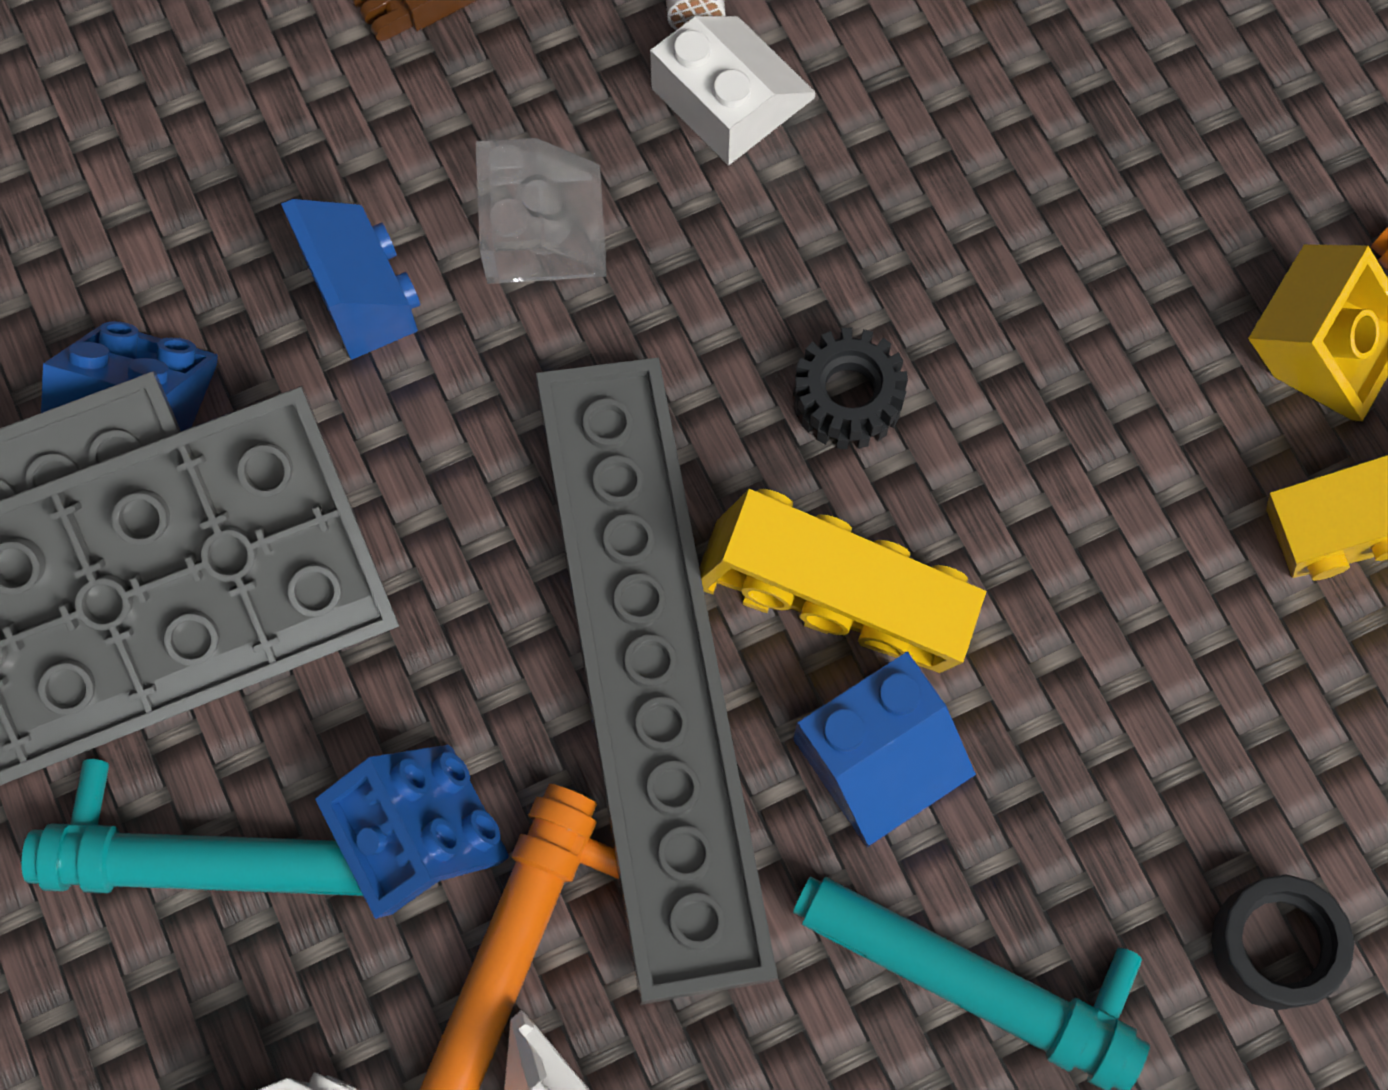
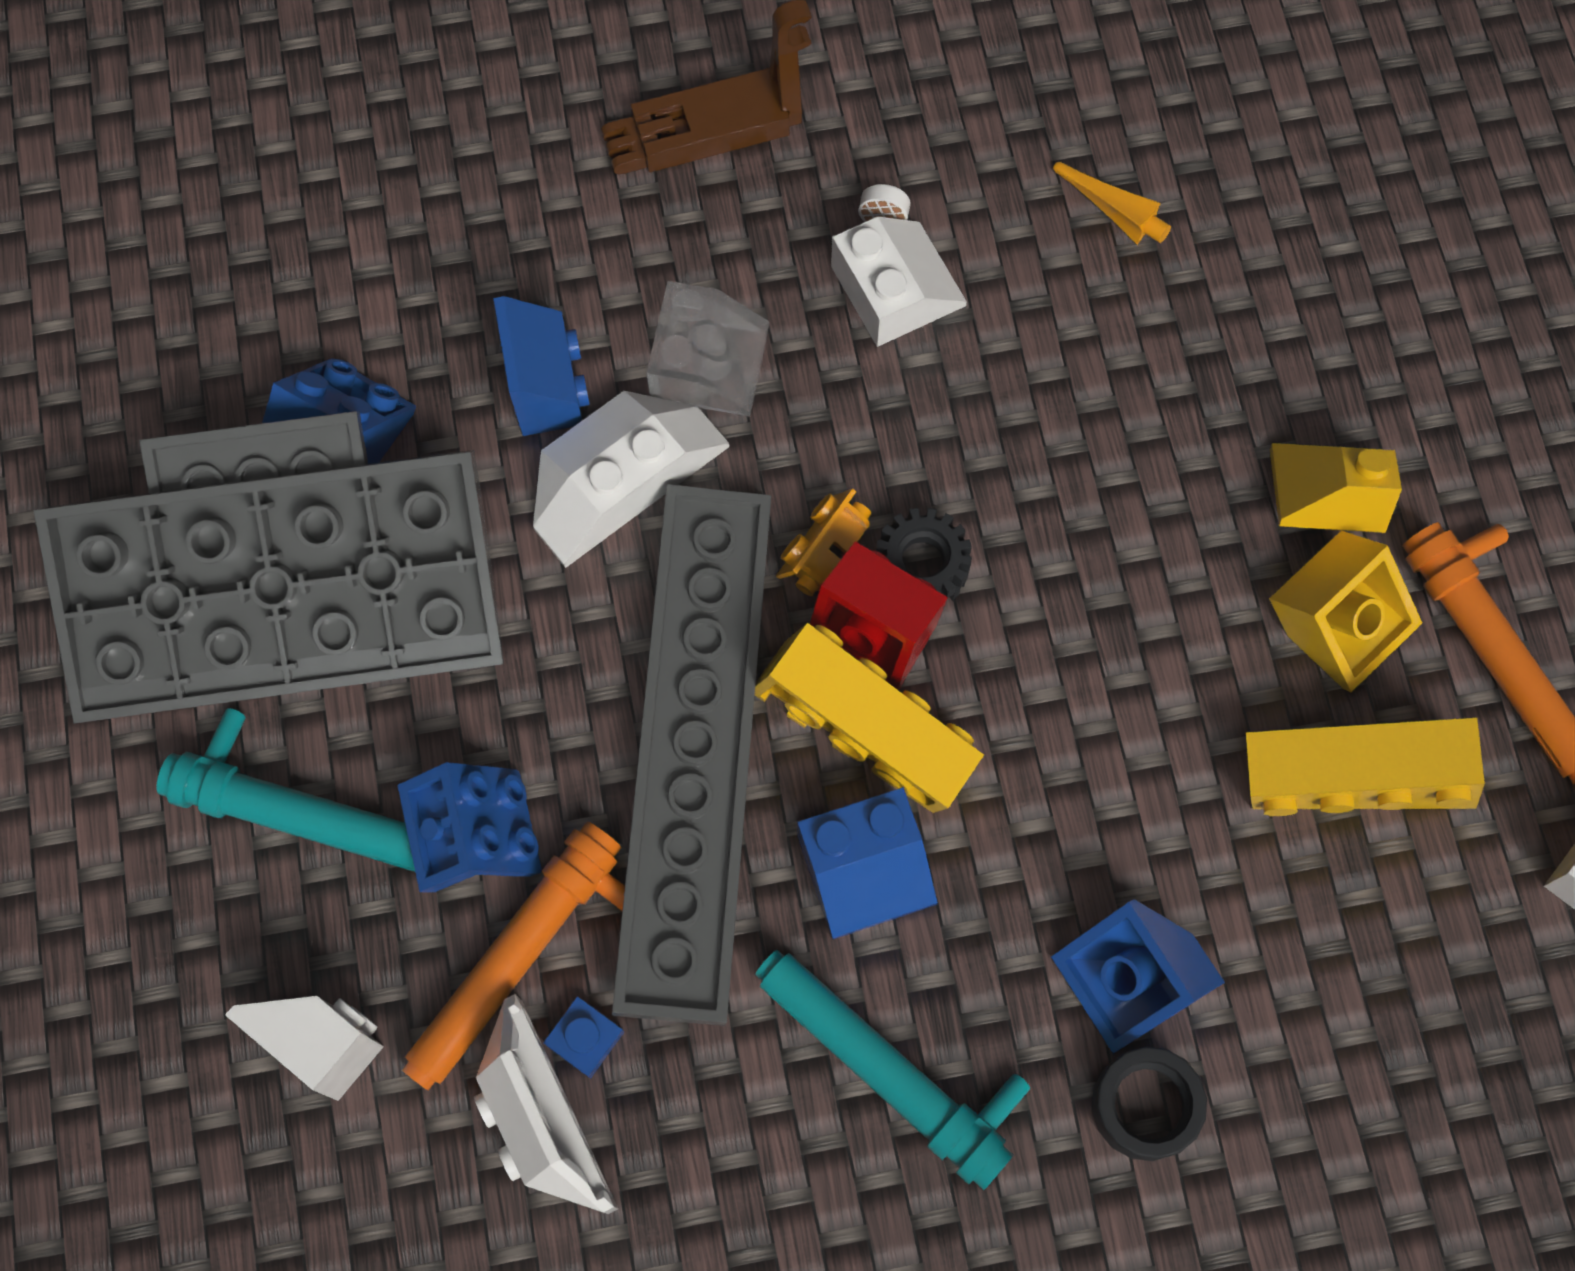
camera: 15 degrees right, 0 degrees up
none -> white wedge [533,391,729,568]
none -> blue plate [543,996,624,1079]
none -> light orange hinge [776,488,871,596]
none -> red slope [810,541,948,691]
none -> blue slope [1051,899,1225,1054]
none -> yellow slope [1270,443,1402,533]

